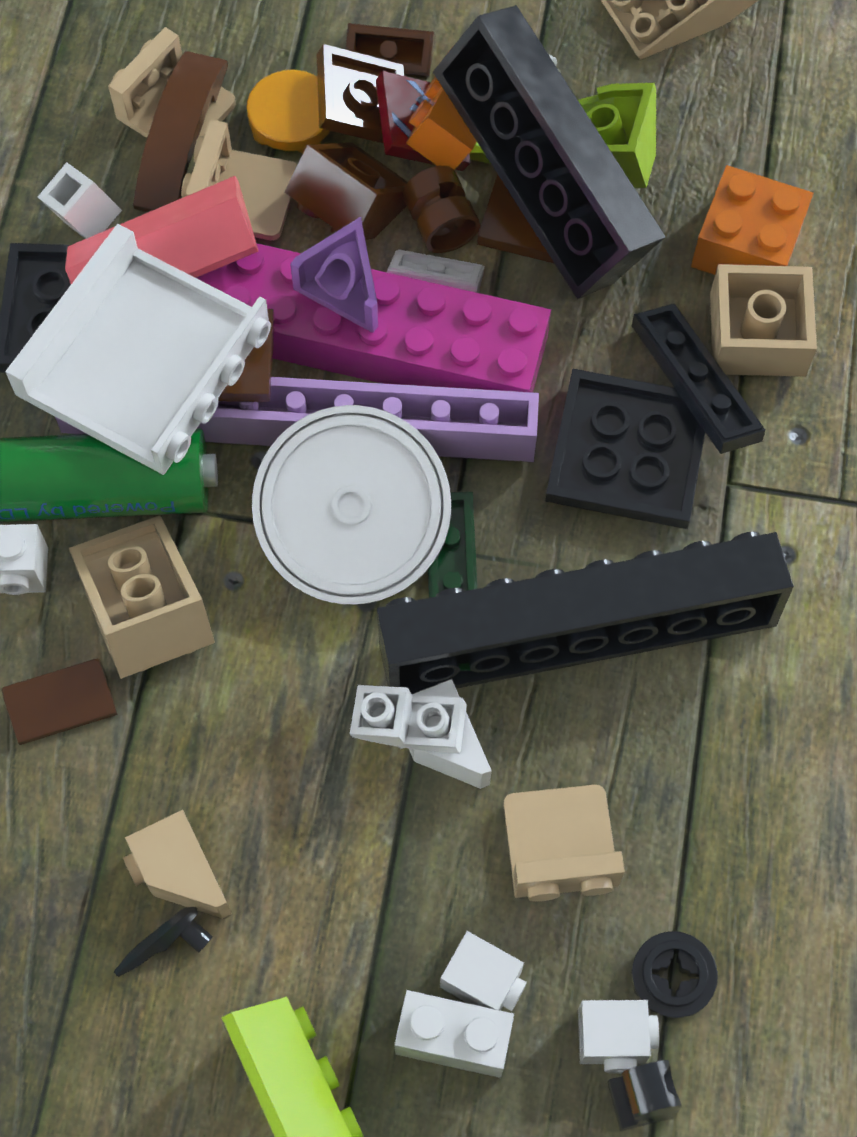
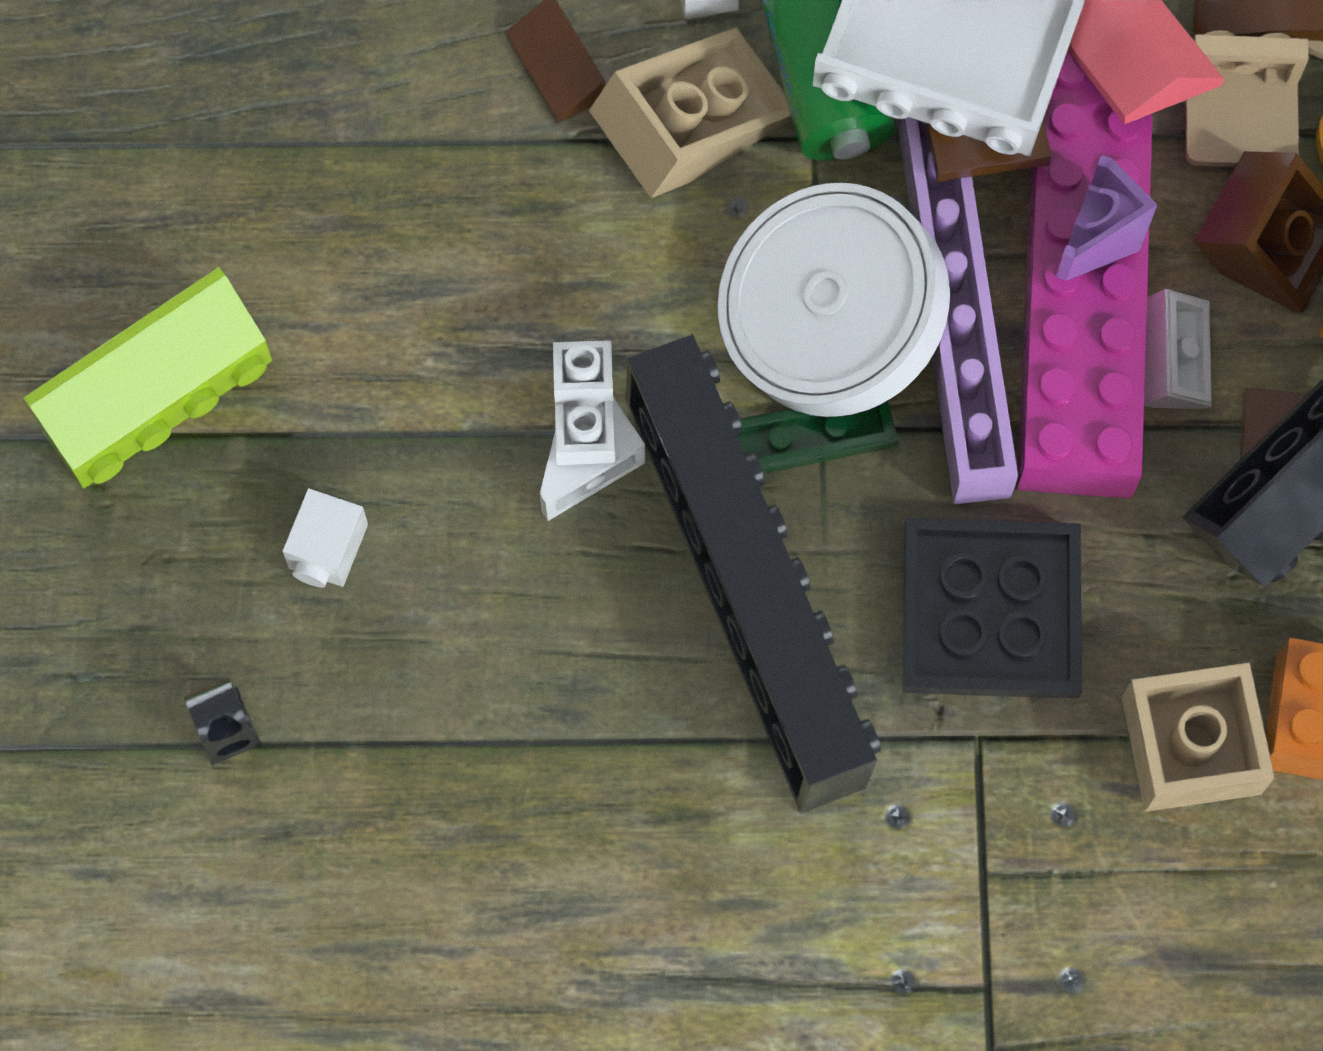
camera: 80 degrees right, 5 degrees up
black bar [114,907,213,977] -> none
tan slope [123,810,232,919] -> none
white brick [395,990,514,1078] -> none
reddish brown wheel [402,166,481,253] -> none
tan bracket [503,785,625,901] -> none
white brick [578,1000,659,1074] -> none
black gear [631,931,718,1019] -> none
black tile [632,303,766,454] -> none

